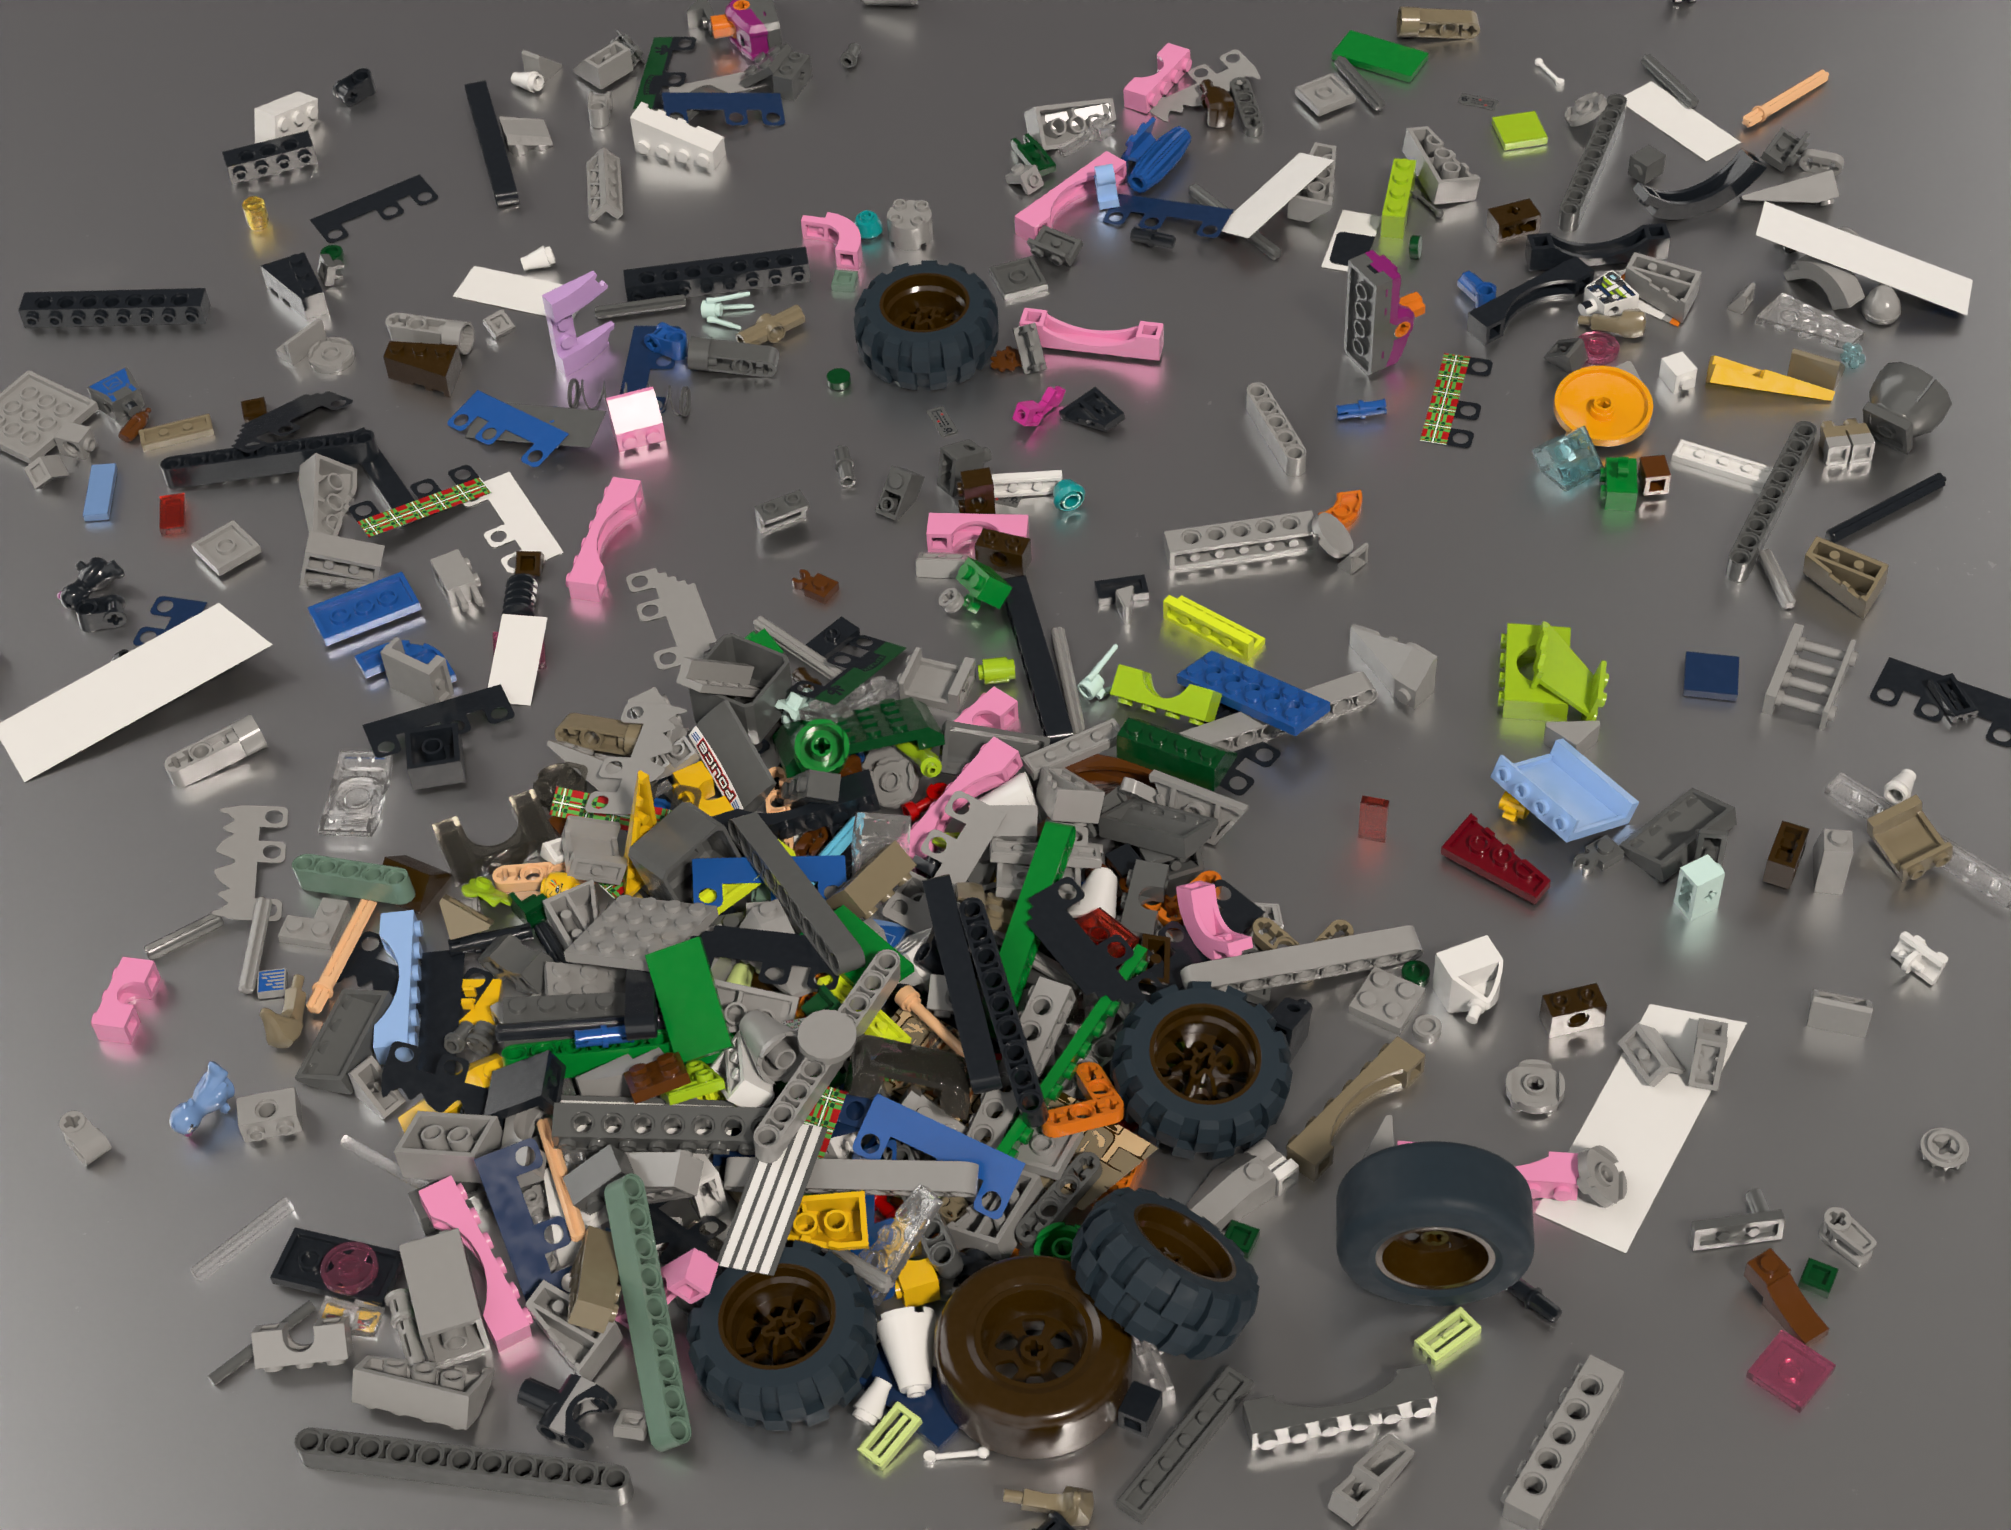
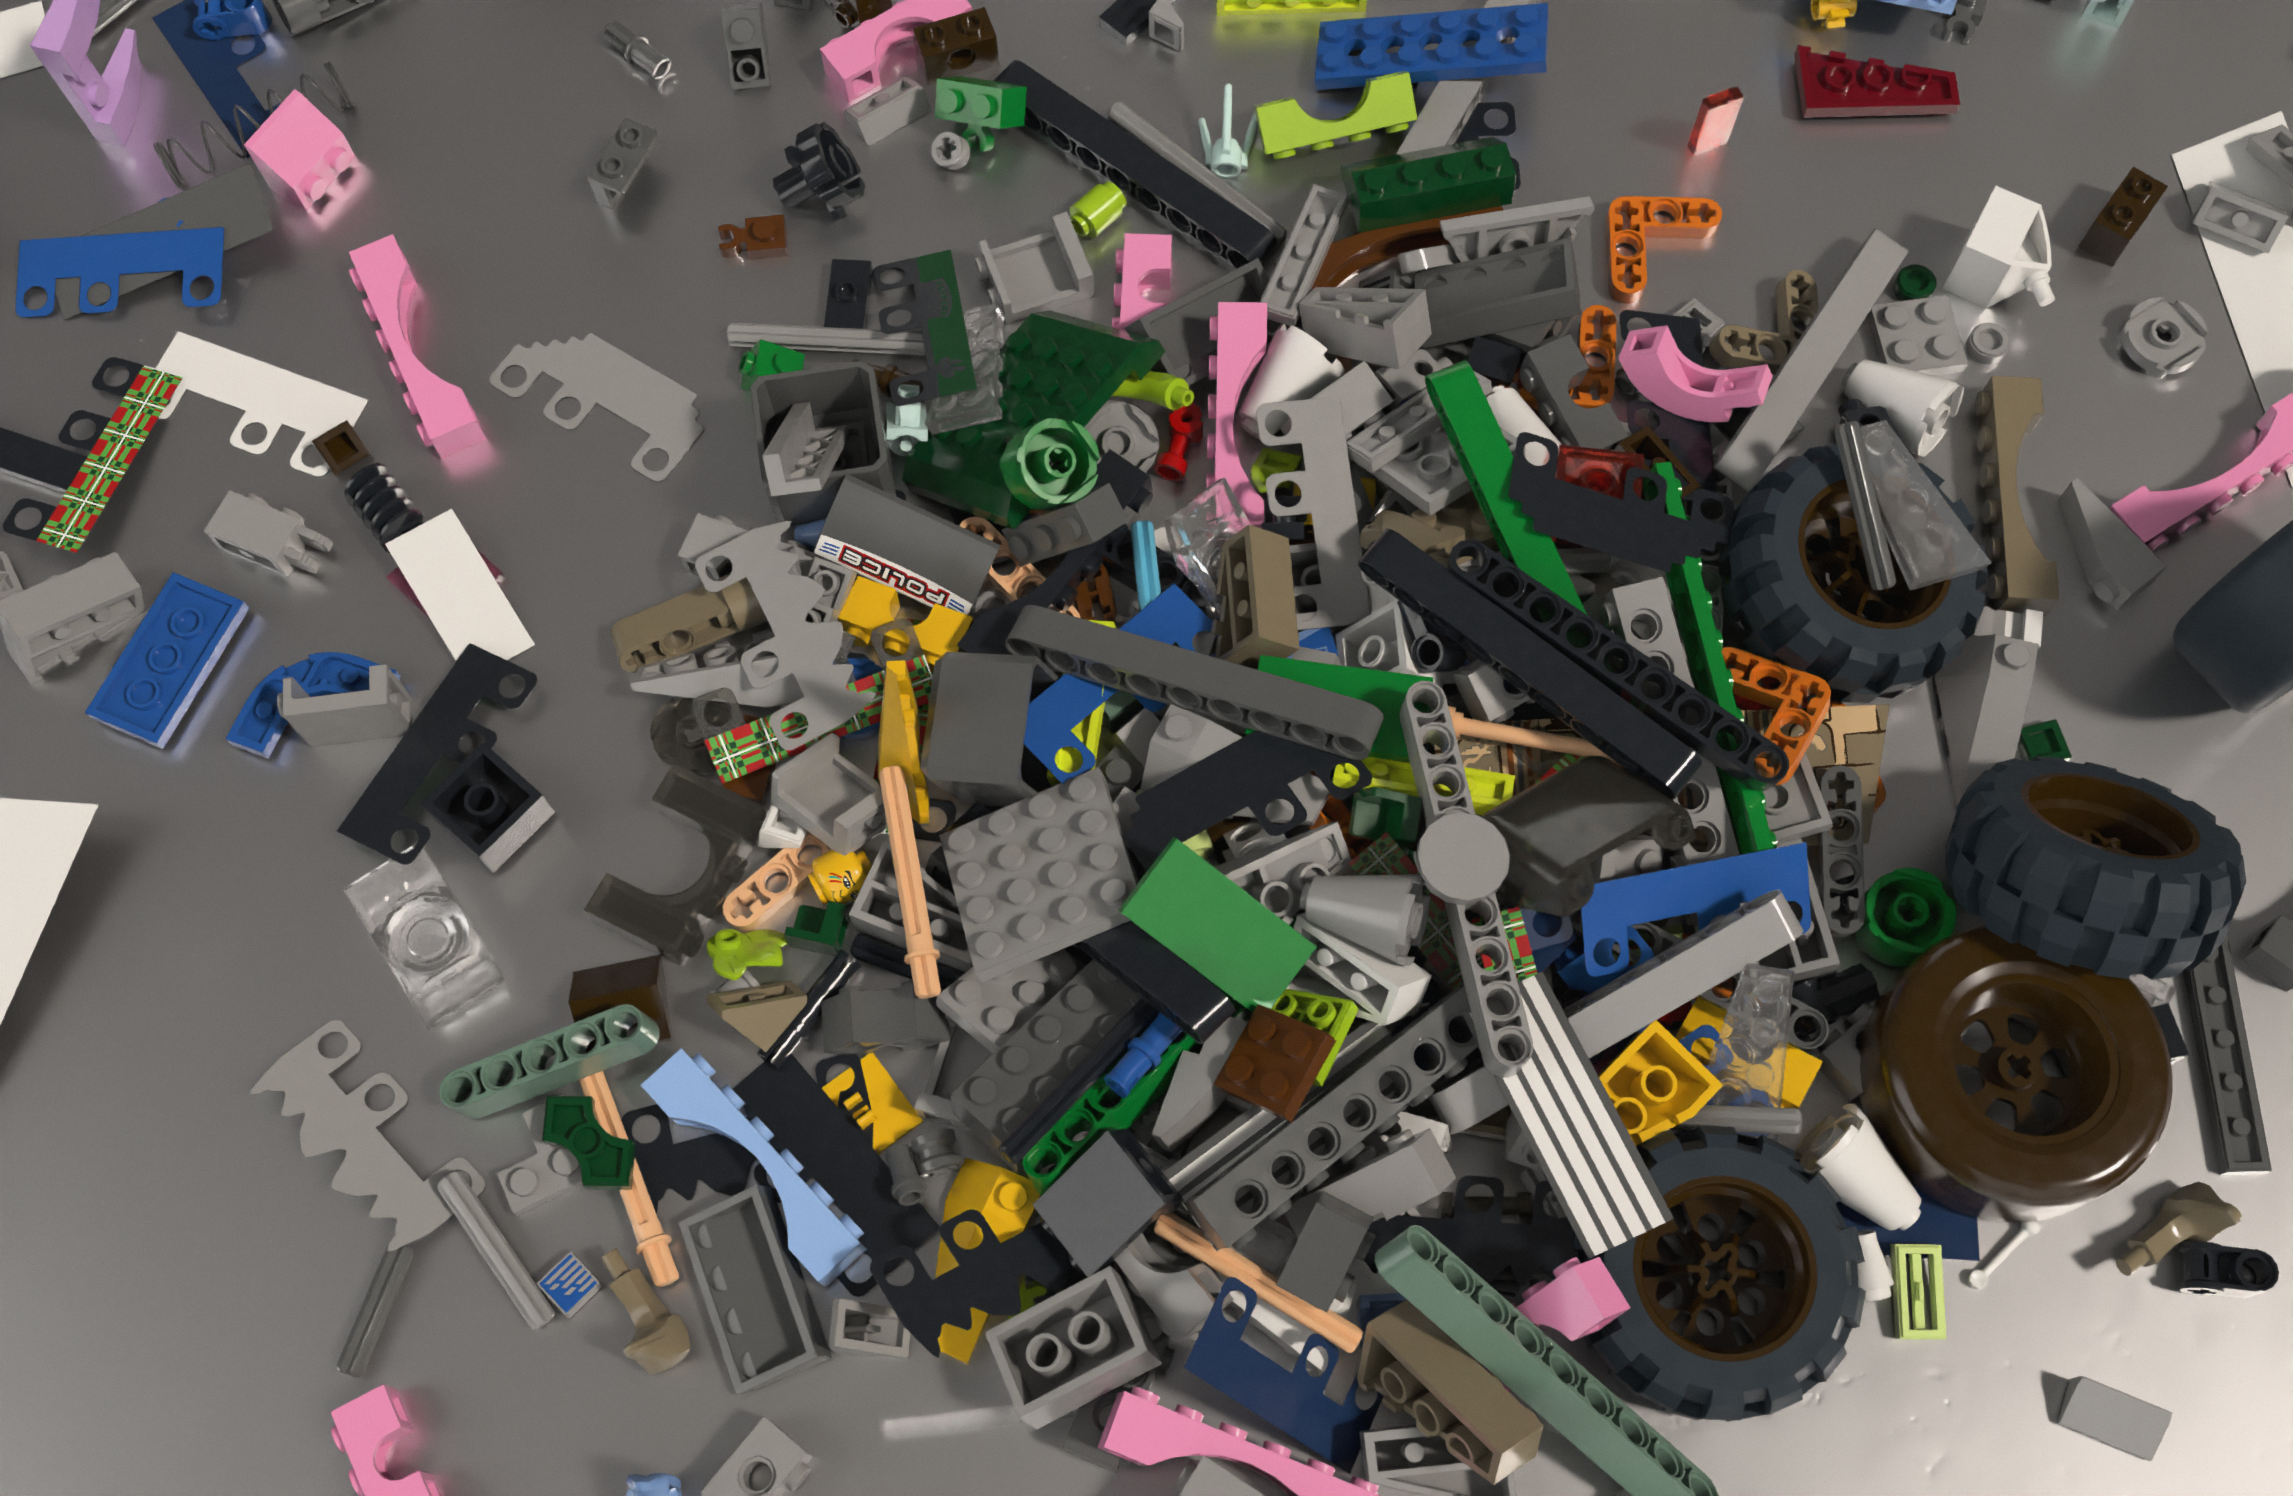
camera: 40 degrees left, 20 degrees up
light grey beam [164,714,268,788] -> none
none -> dark green tile [542,1096,636,1190]
none -> black piece [773,122,865,221]
none -> light nougat axle [879,766,941,999]
none -> orange beam [1606,196,1722,304]
none -> dark grey axle [1834,421,1896,590]
none -> white cone [1842,359,1964,457]
none -> clear wing [1860,420,1991,590]

